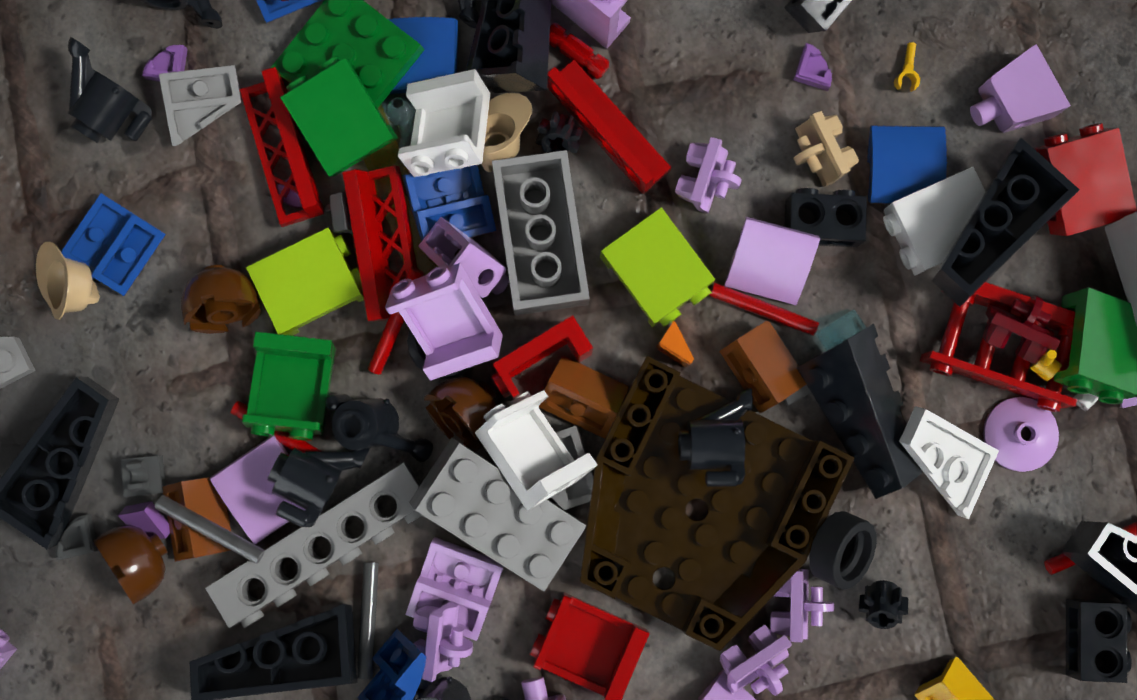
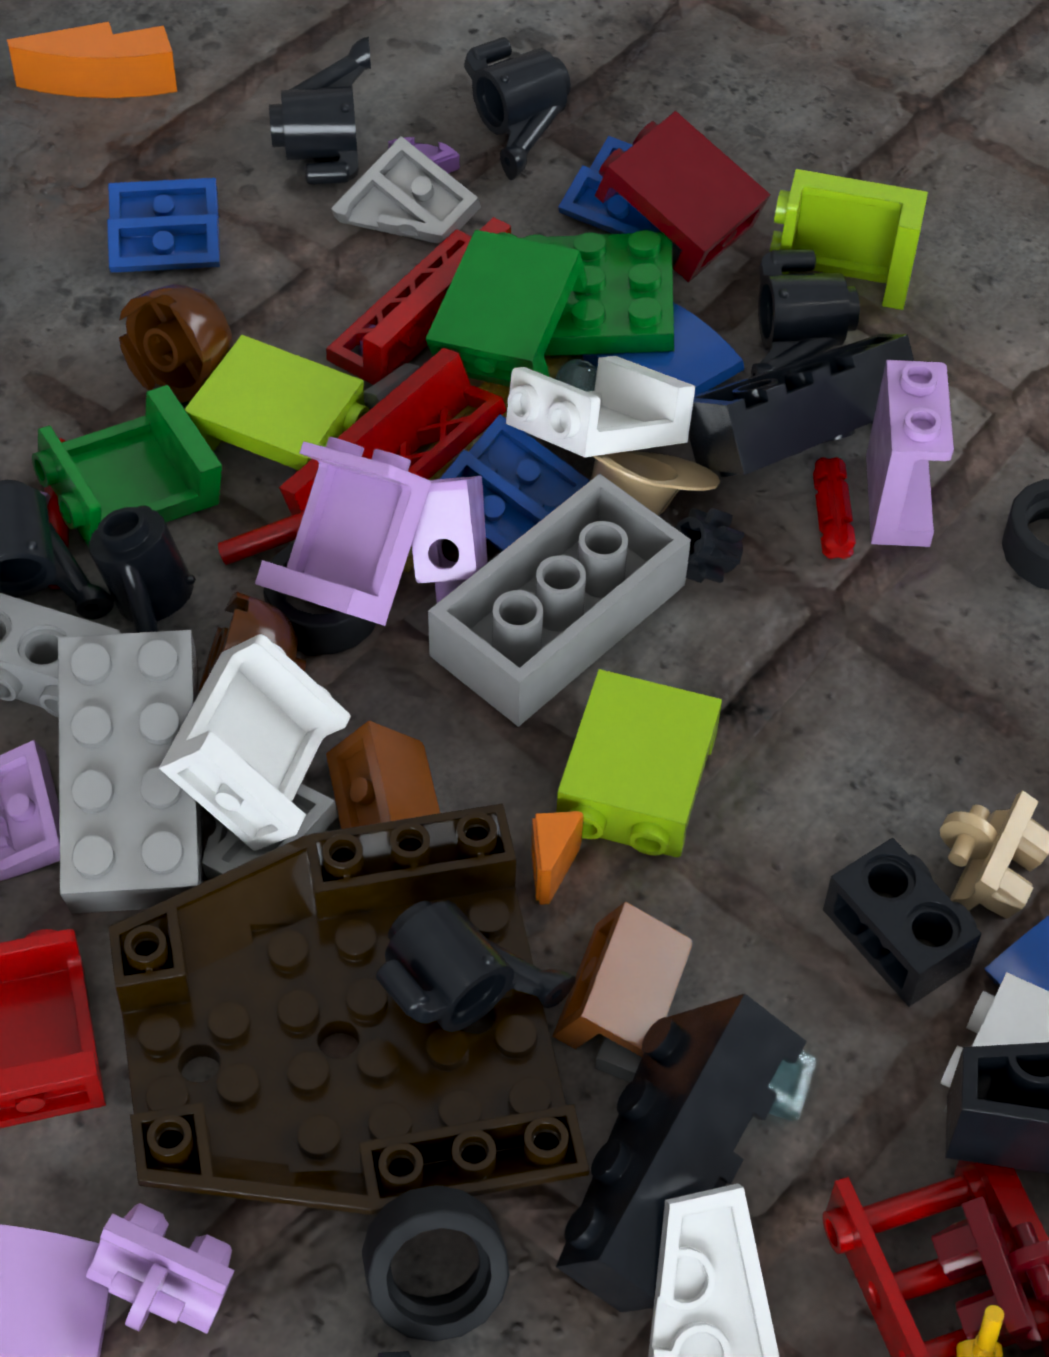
camera: 55 degrees right, 30 degrees down
tan piece [36,242,100,320] -> none
red panel [491,315,593,399] -> none
red fence [547,60,671,194] -> none
lavender hips [675,137,742,213] -> none
red bar [709,283,819,336] -> none
lavender slope [724,217,820,305] -> none
lavender hips [770,569,834,643] -> none

